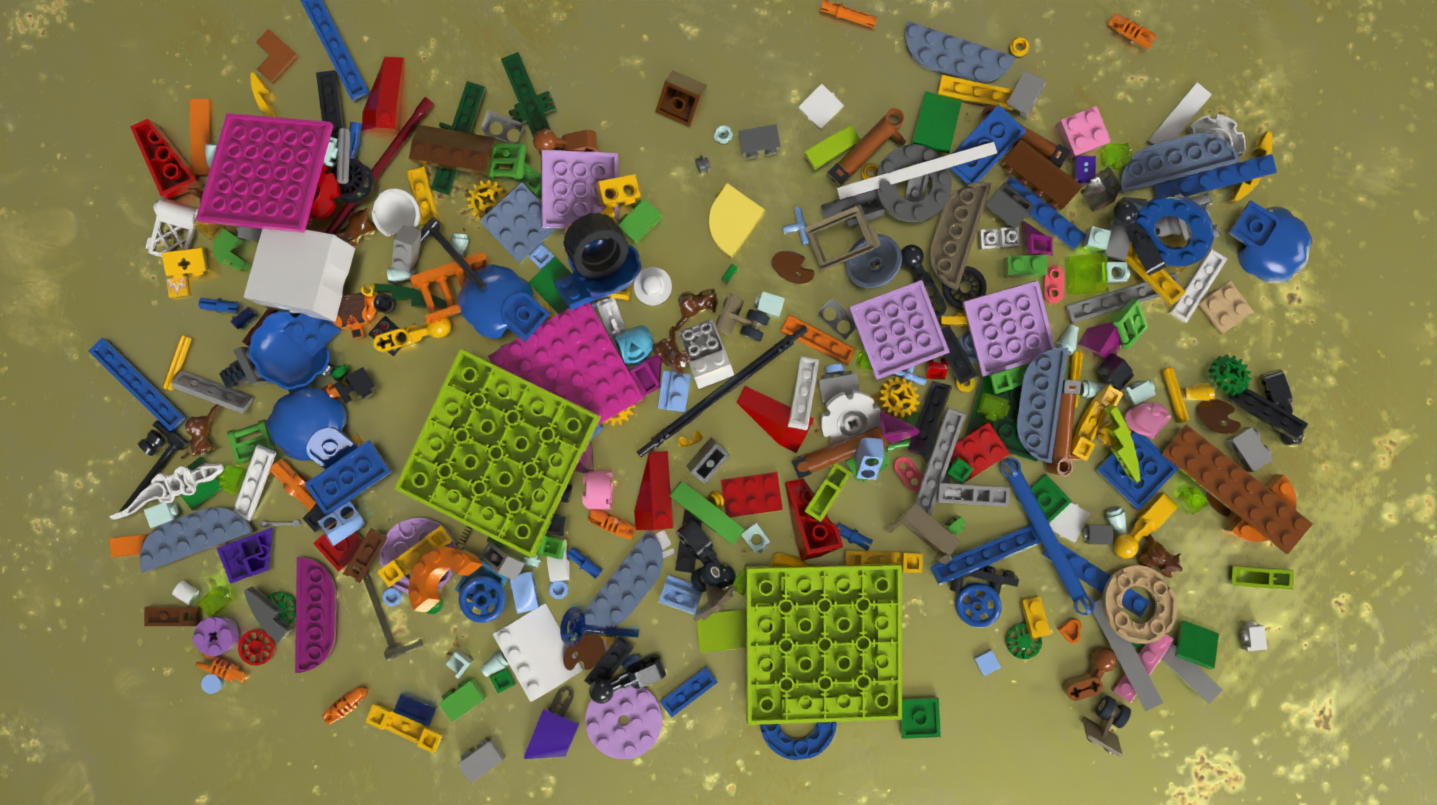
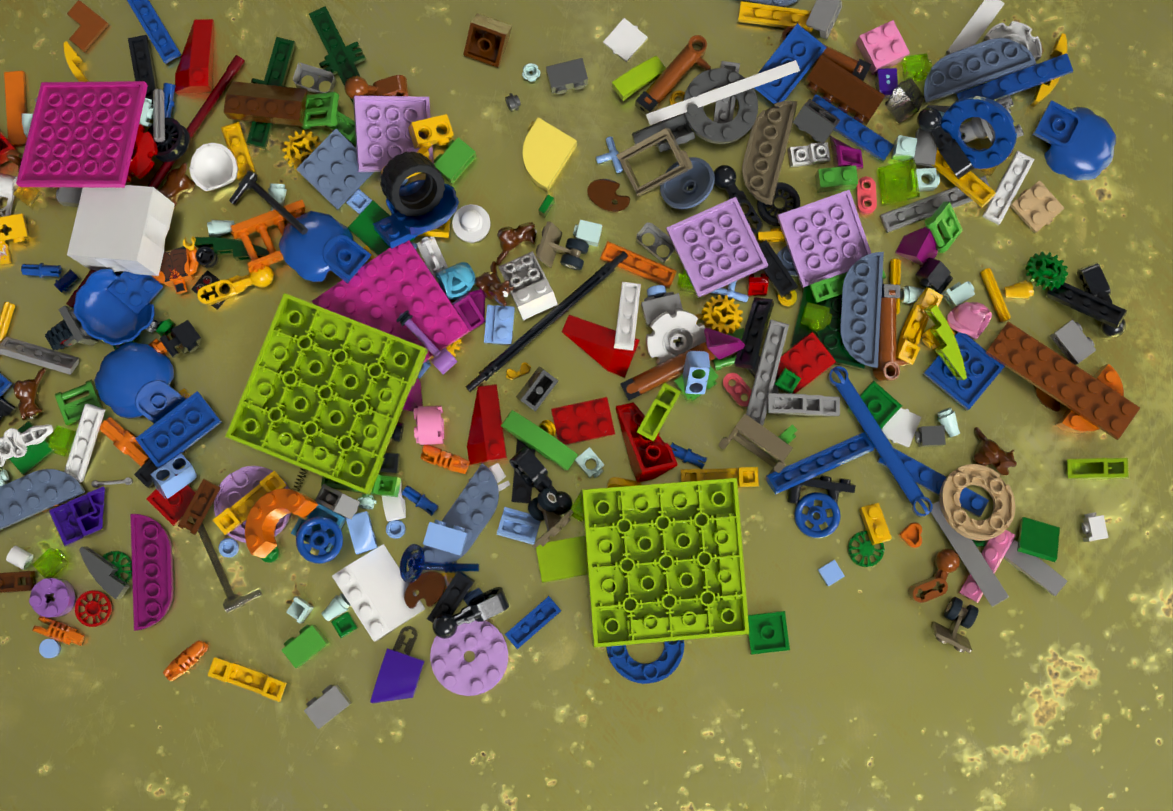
camera: 10 degrees left, 5 degrees down
bright green brick [213,228,252,271] -> none
light grey brick [392,225,421,273] -> none
clear blue plate [393,693,437,726] -> none
green tile [912,91,962,154] -> none
light aqua cone [1057,325,1079,355] -> none
yellow beam [1113,492,1178,559] -> none
clear neon green brick [1176,486,1210,515] -> none
reddish brown piece [1198,399,1241,434] -> none
none -> medium lavender piece [396,310,458,375]
none -> light blue brick [423,520,468,556]

